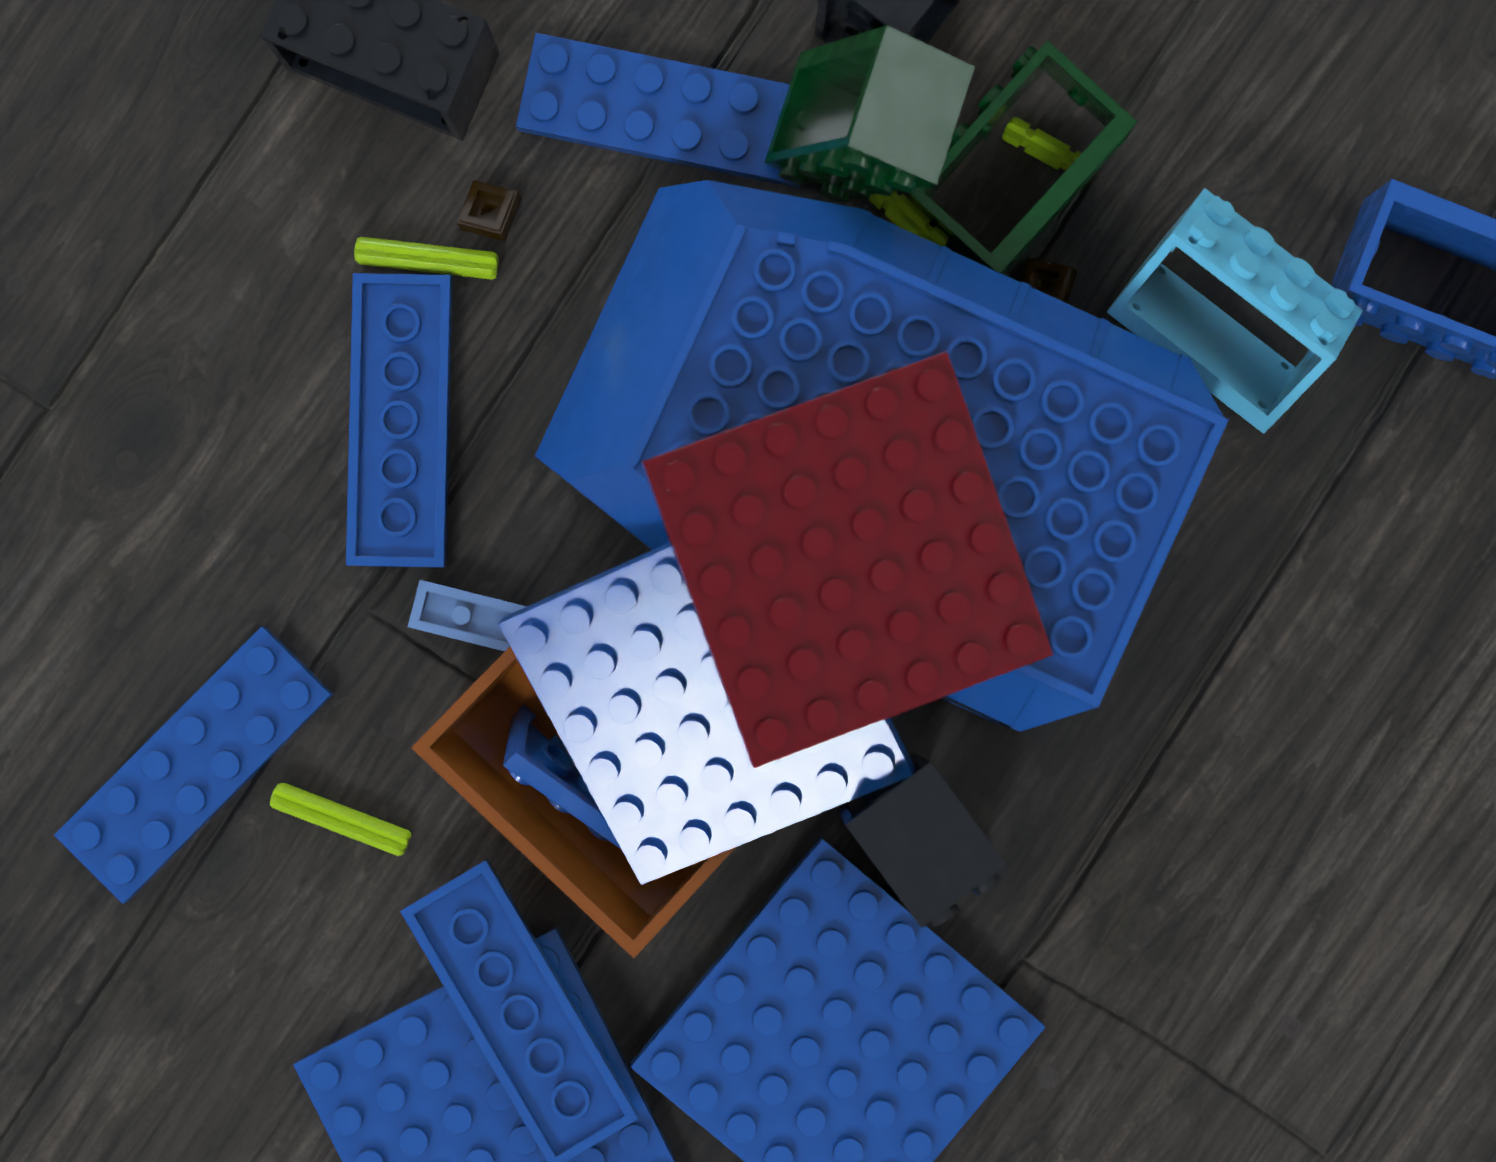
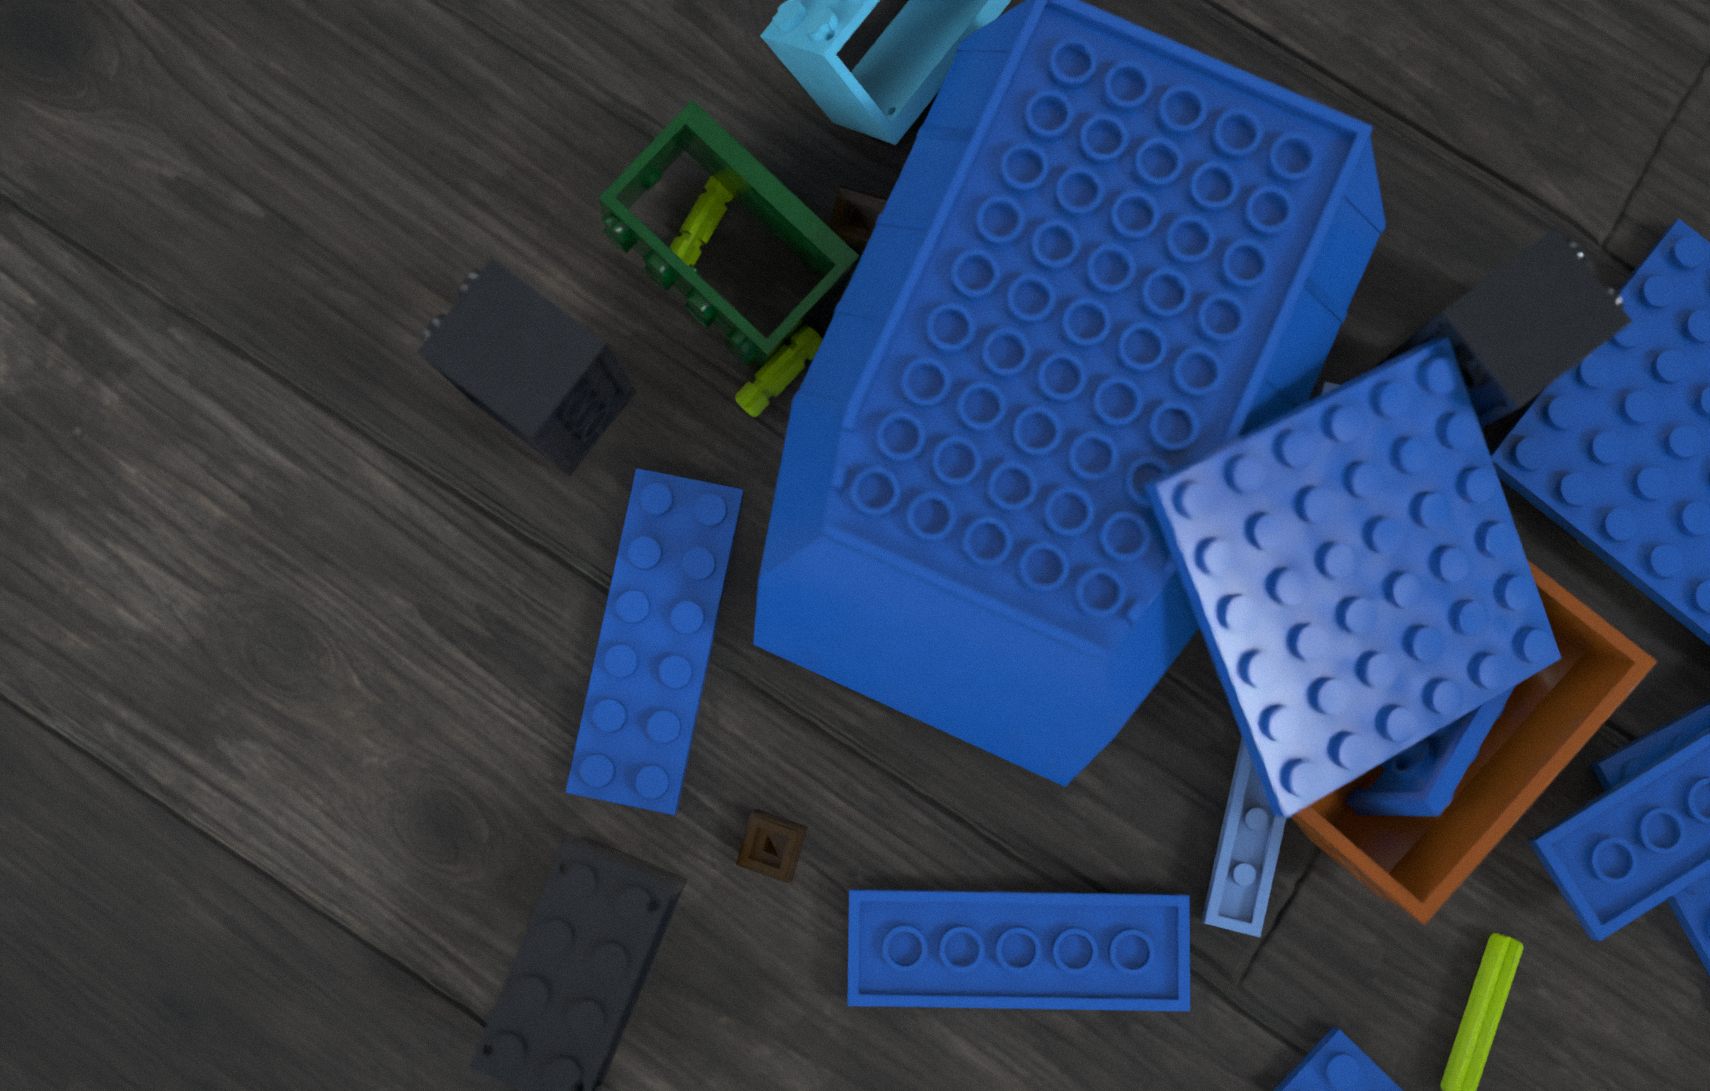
camera: 85 degrees left, 5 degrees down
lime axle [354,236,499,280] -> none
dark red plate [641,351,1053,769] -> none
dark green hose [764,25,975,203] -> none

